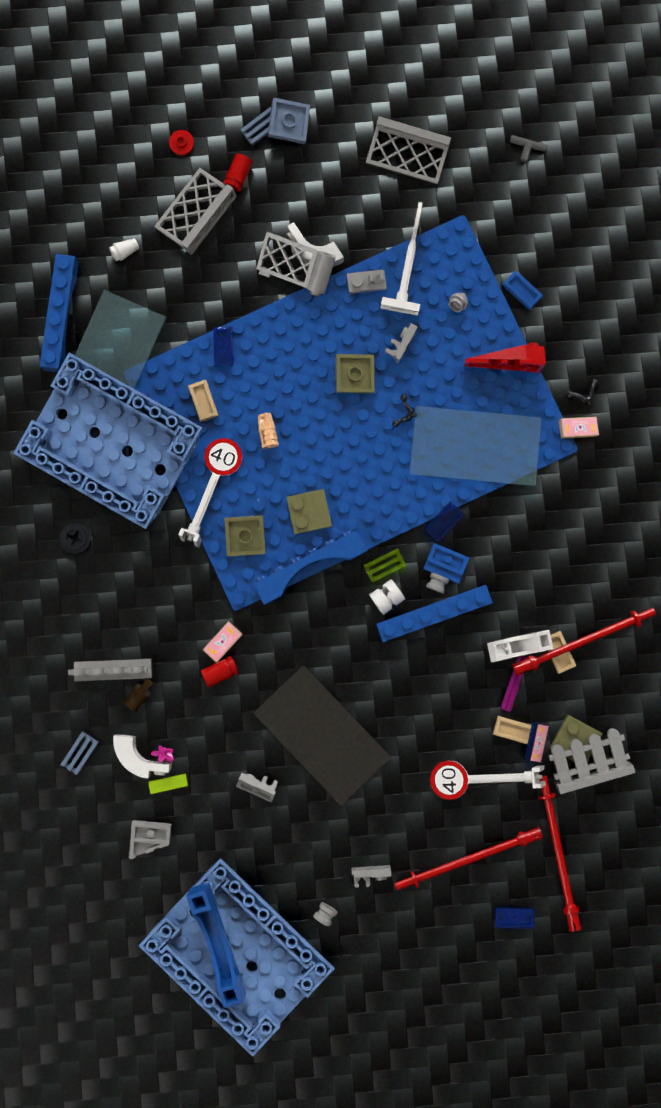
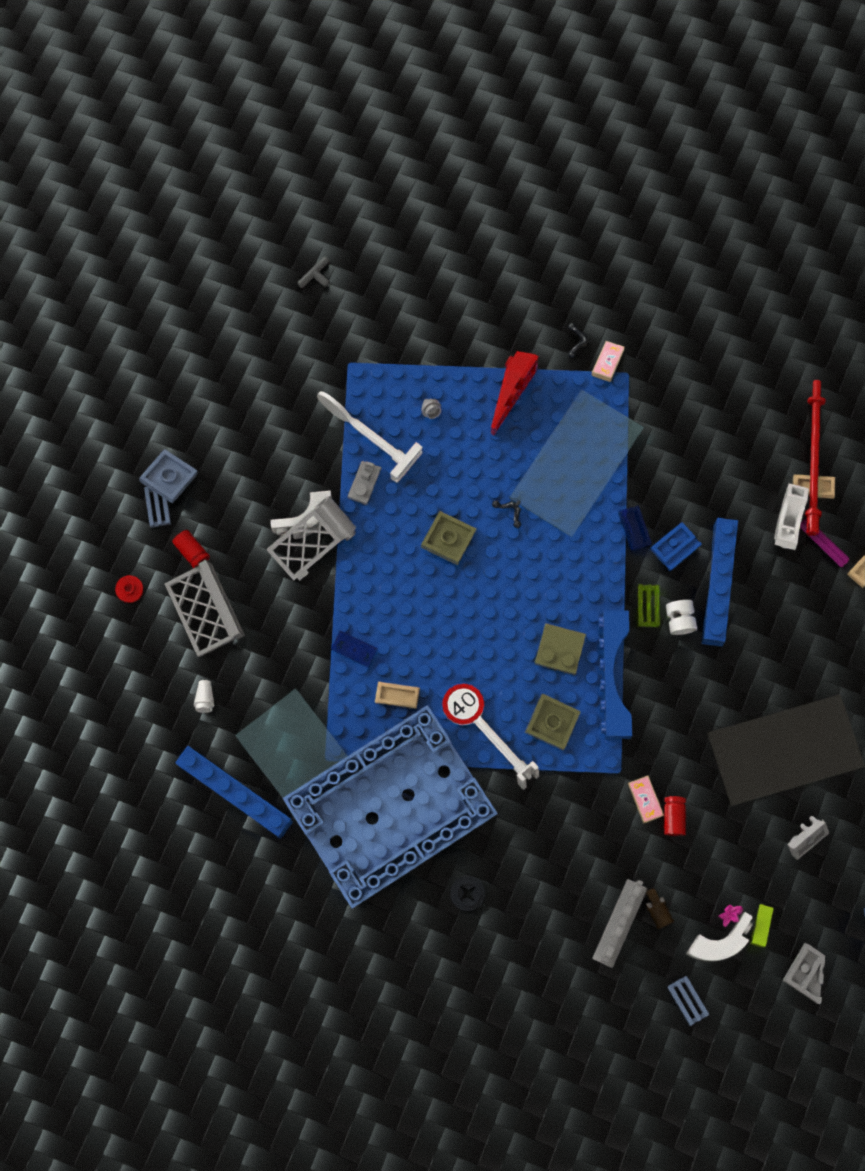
camera: 60 degrees left, 10 degrees down
light nougat hinge [258,413,279,449] -> none
light grey fence [366,116,451,184] -> none
light grey plate [385,323,418,364] -> none
light grey wheel [426,573,449,594] -> none
blue tile [502,270,543,311] -> none

